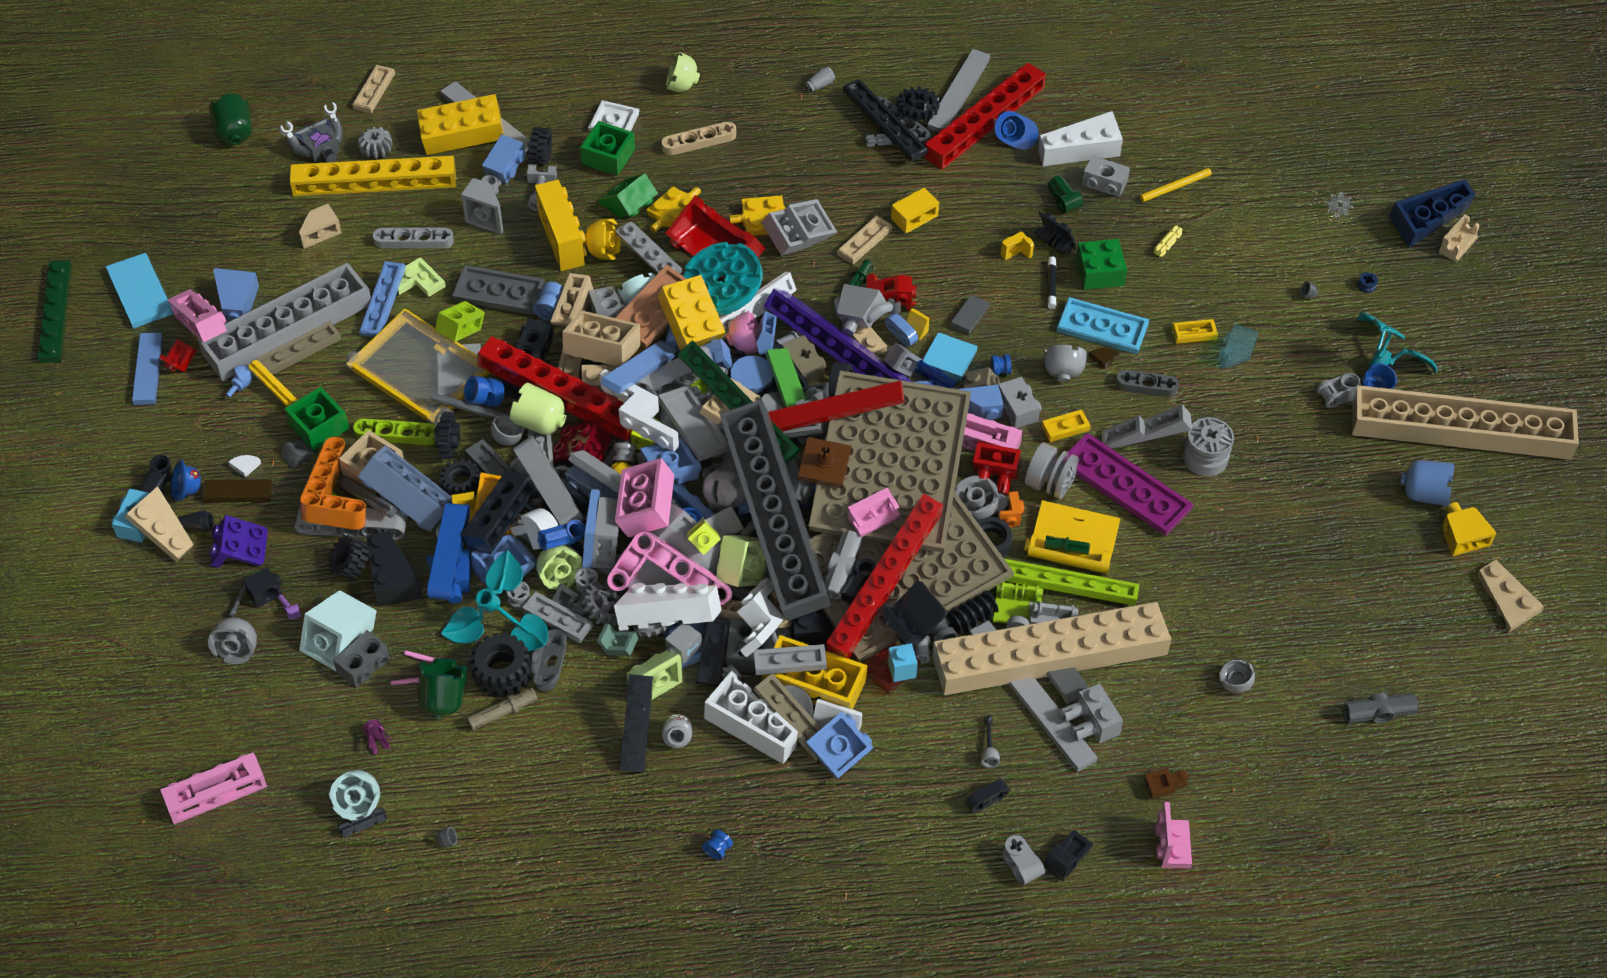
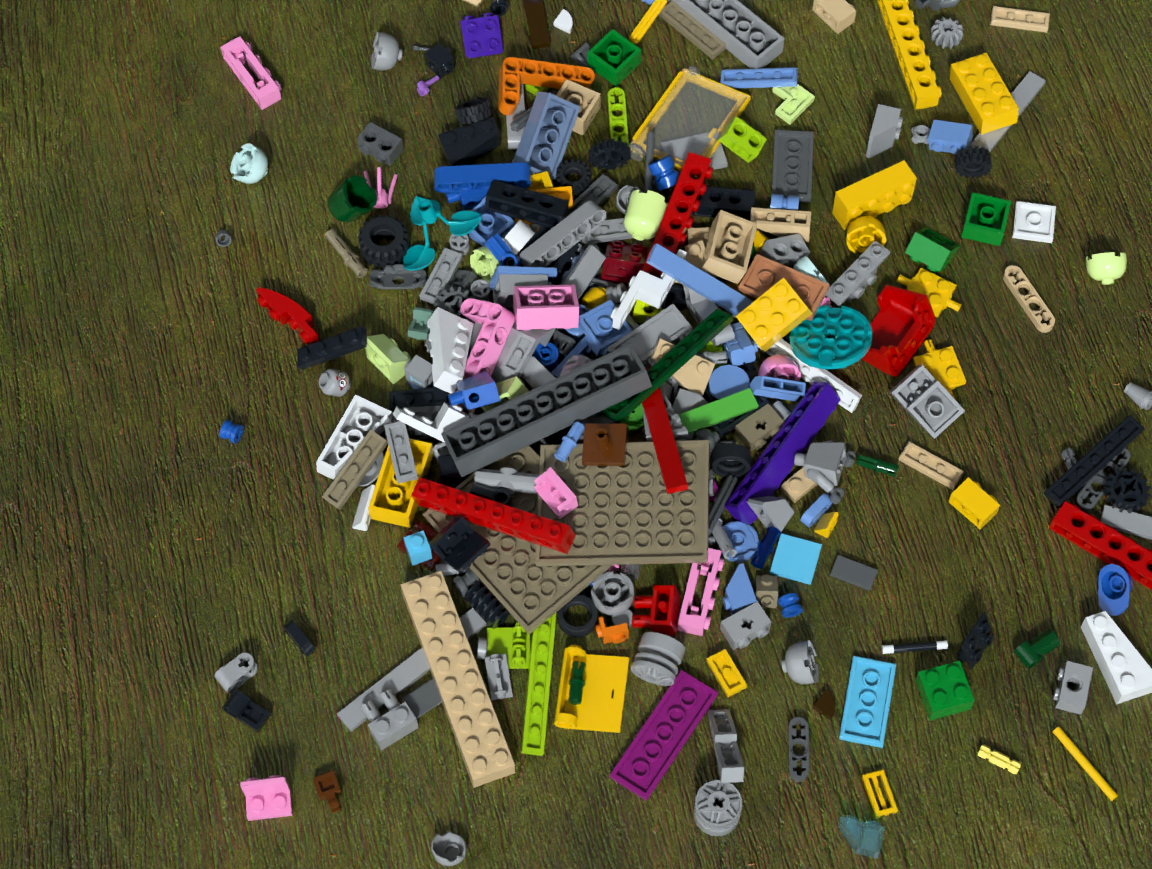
camera: 85 degrees right, 10 degrees up
light aqua slope [299,590,376,671] -> none
black axle [339,807,387,837] -> none
flat silver piece [362,719,393,755] -> none
light grey beam [373,228,454,248] -> none
light grey bar [527,164,557,211] -> none
neon yellow brick [686,518,720,555] -> none
medium blue plate [805,712,874,779] -> none
red tile [867,273,916,318] -> none
light grey hinge [981,715,1000,768] -> none
yellow bracket [1000,231,1034,260] -> none
none -> red slope [256,287,319,344]
none -> torso [448,371,500,410]
none -> medium blue axle [554,422,585,462]

